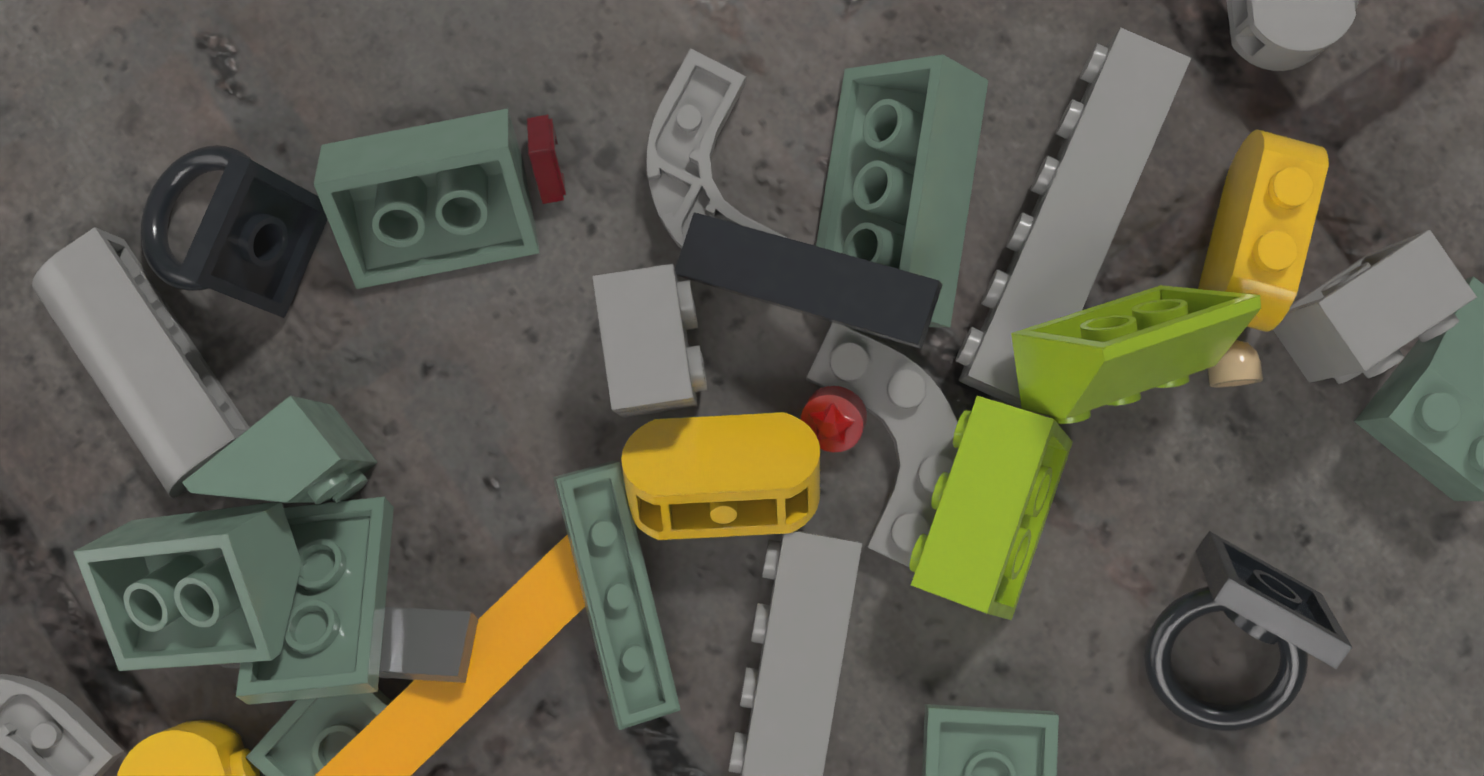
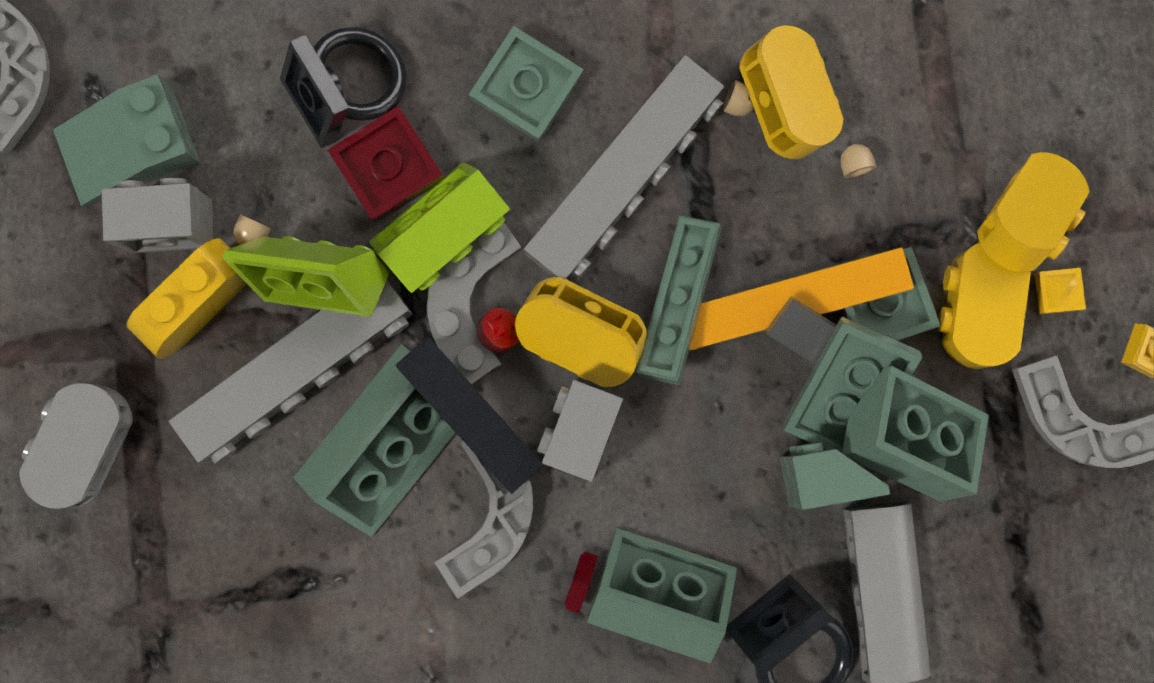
camera: 155 degrees left, 0 degrees up
none -> dark red plate [327,106,444,223]

